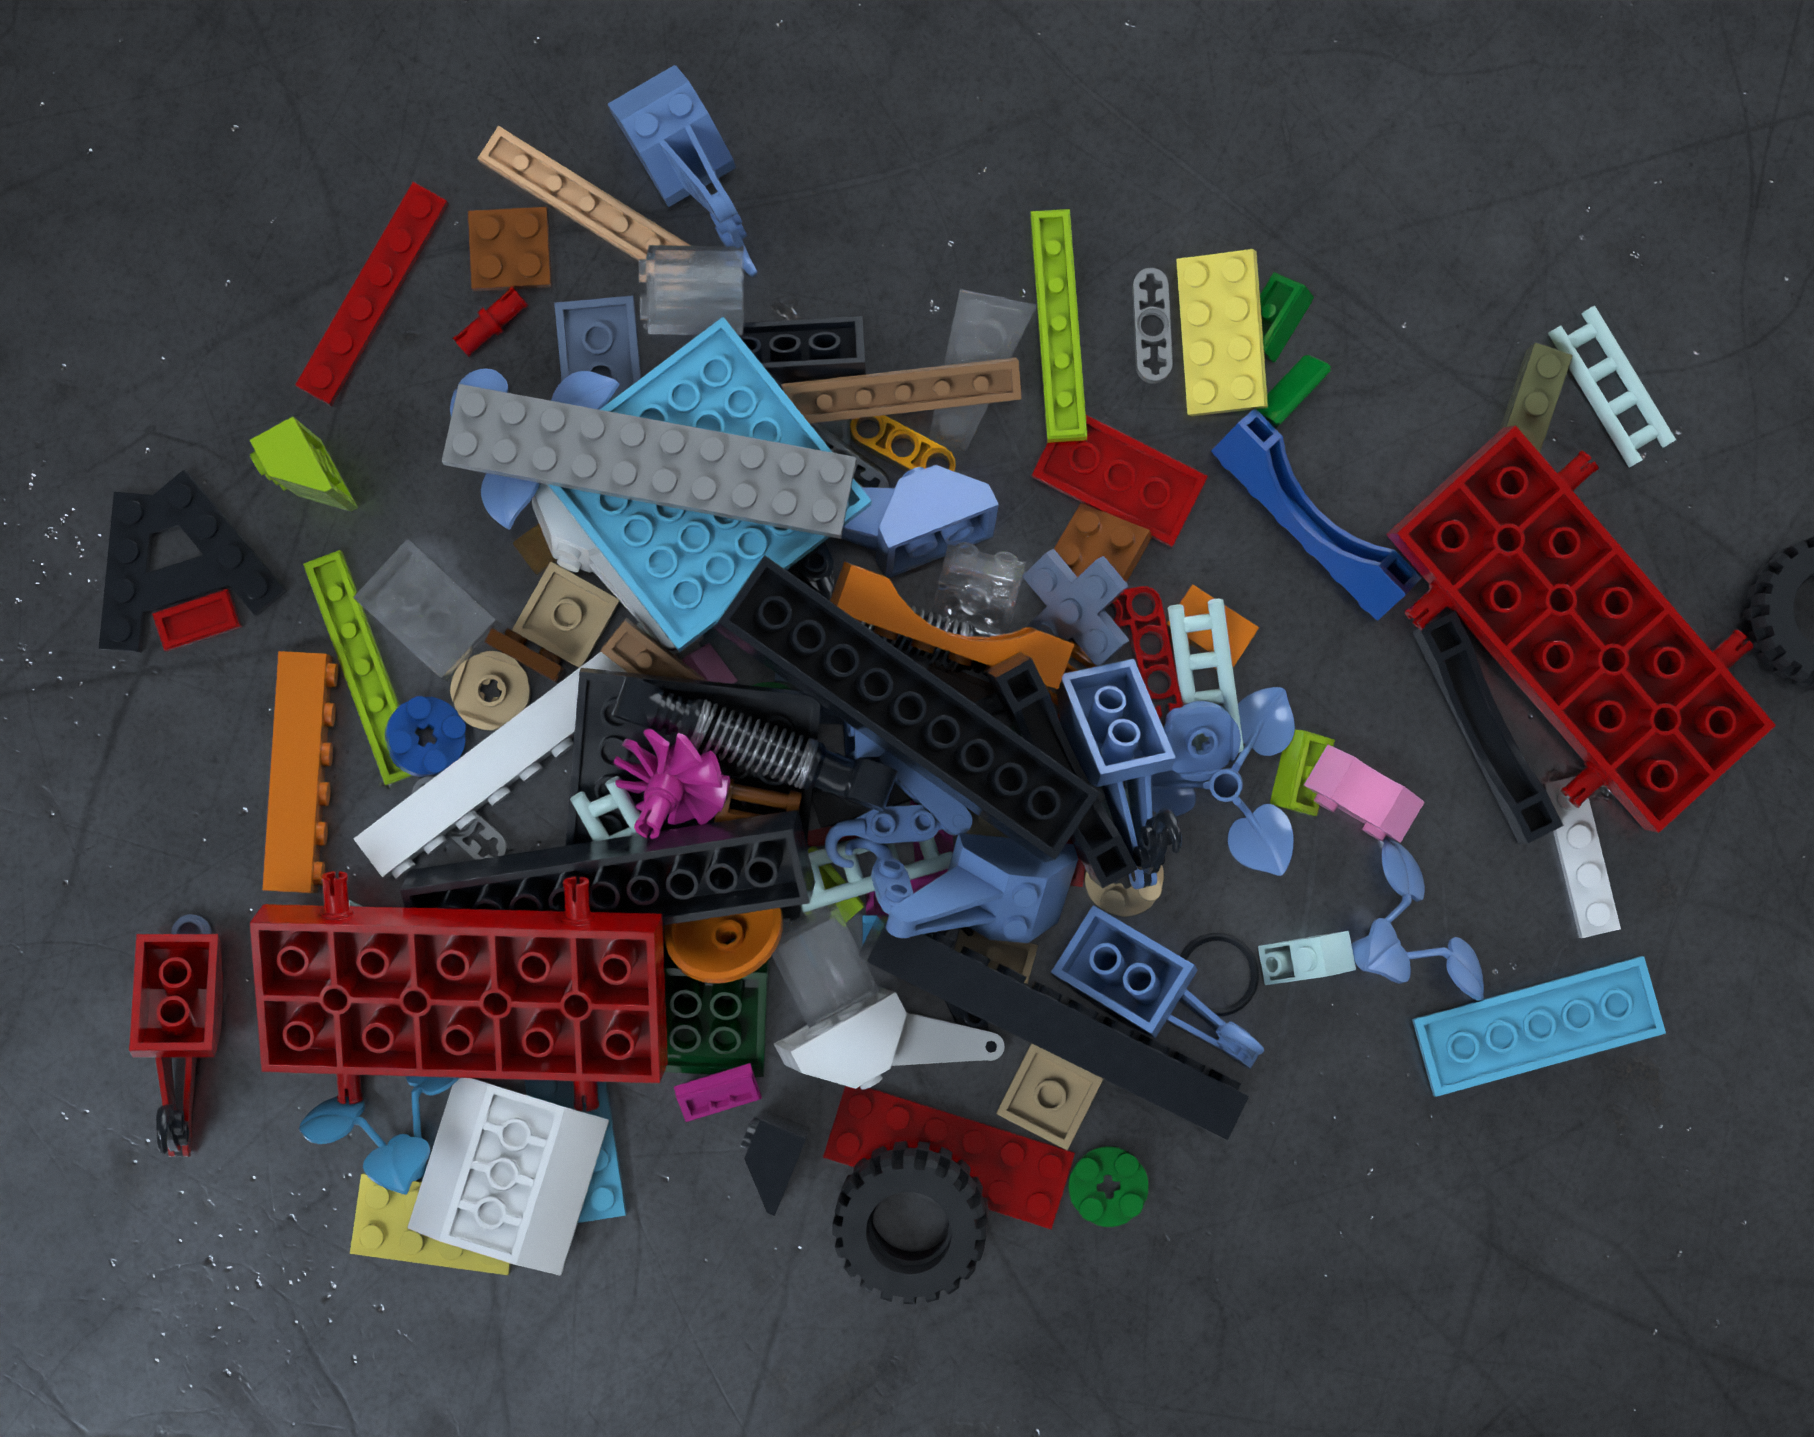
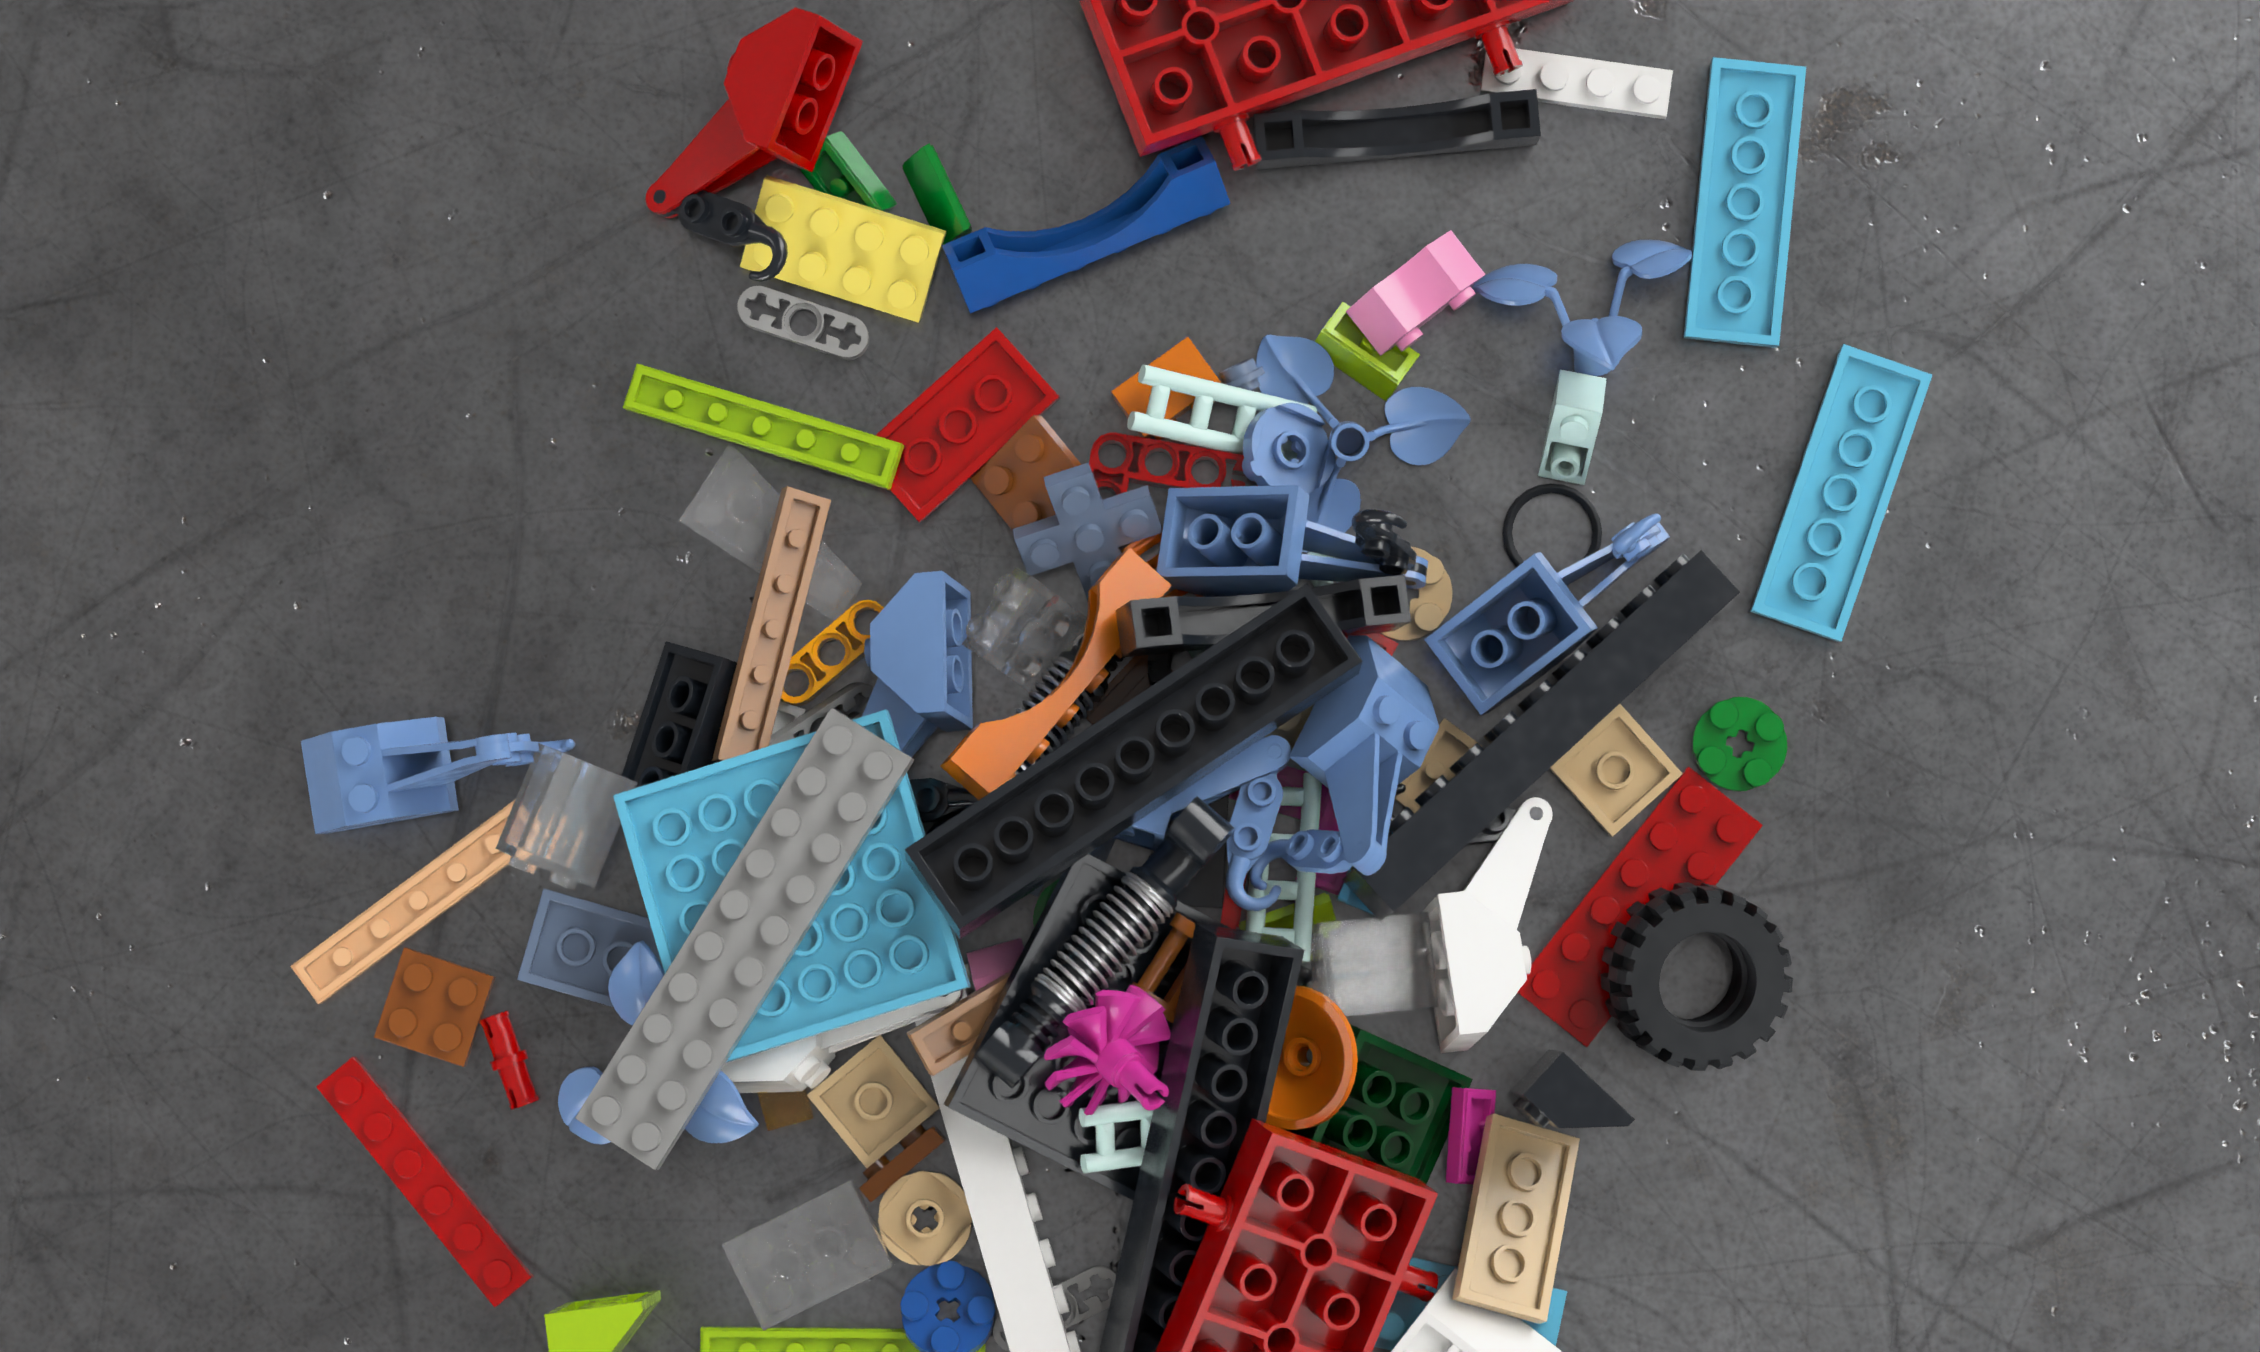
camera: 60 degrees left, 0 degrees up
none -> red slope [645,7,863,282]
none -> sand blue plate [1219,358,1265,390]
none -> tan plate [1452,1113,1580,1324]
none -> medium azure plate [1750,344,1932,642]

